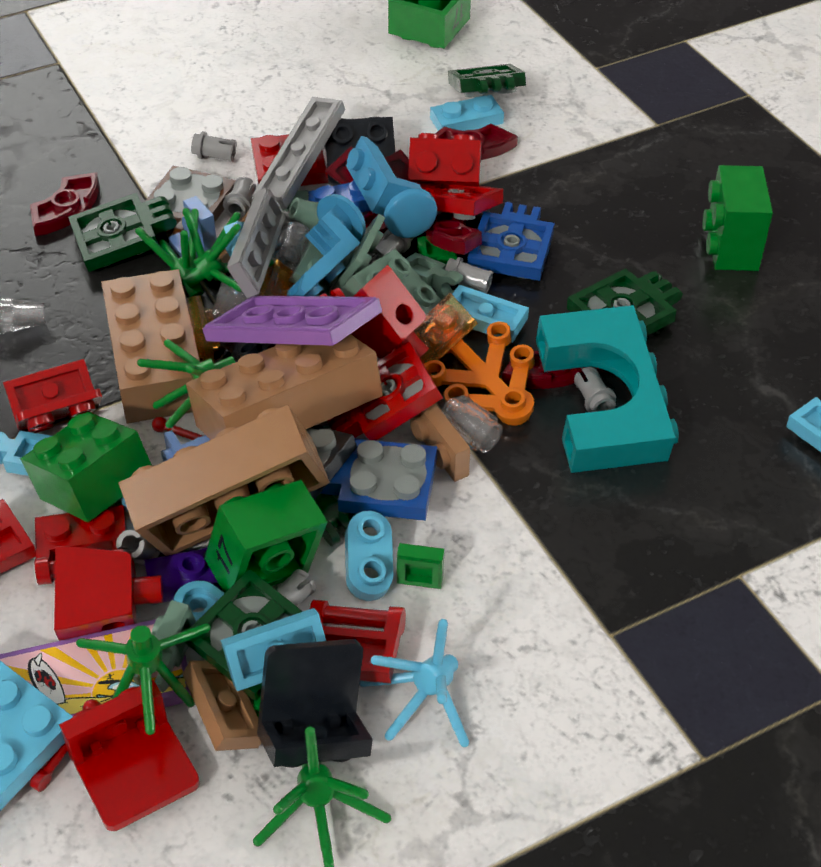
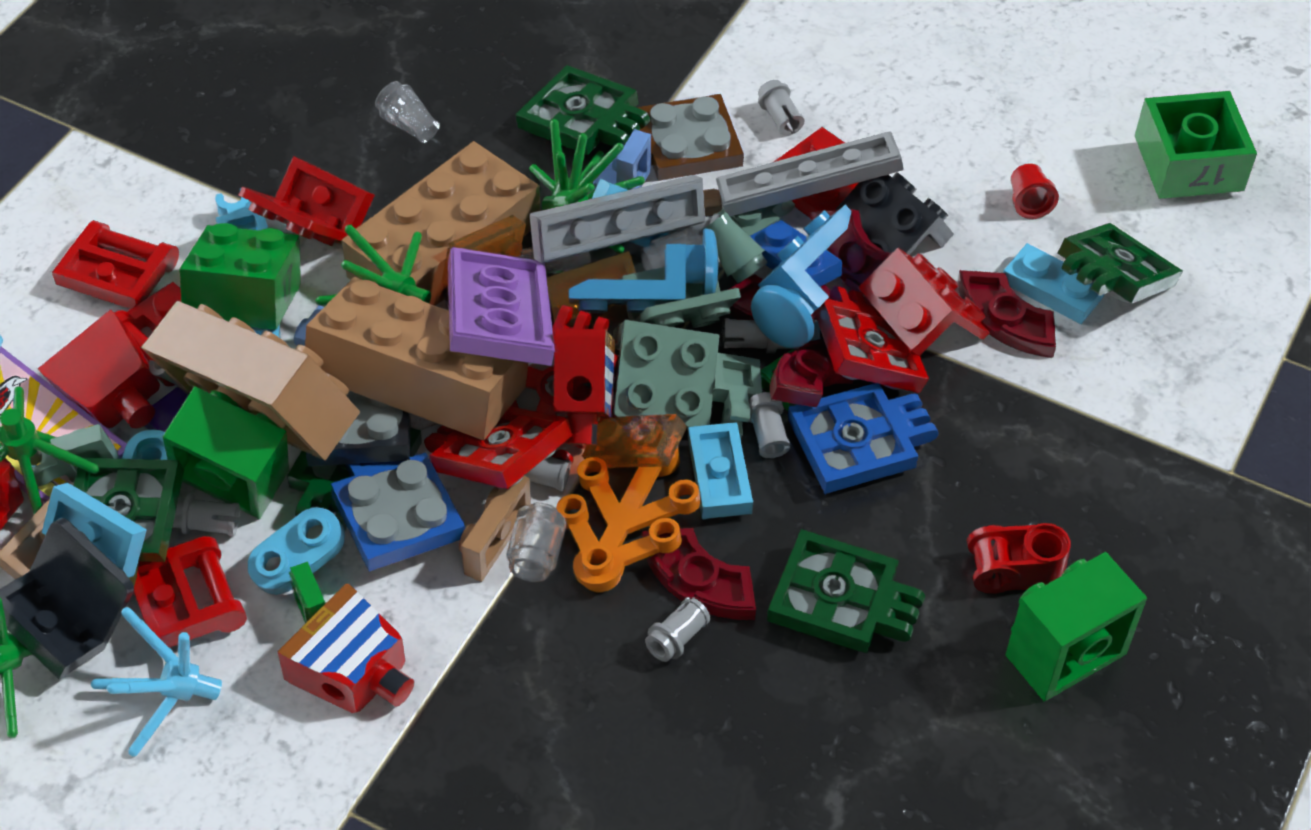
camera: 55 degrees right, 5 degrees up
dark red tile [30,172,99,236] -> none
light grey pin [223,177,256,219] -> none
teal arch [536,305,679,473] -> none
none -> torso [277,583,414,713]
none -> red piece [967,523,1071,594]
none -> red piece [1010,163,1059,219]

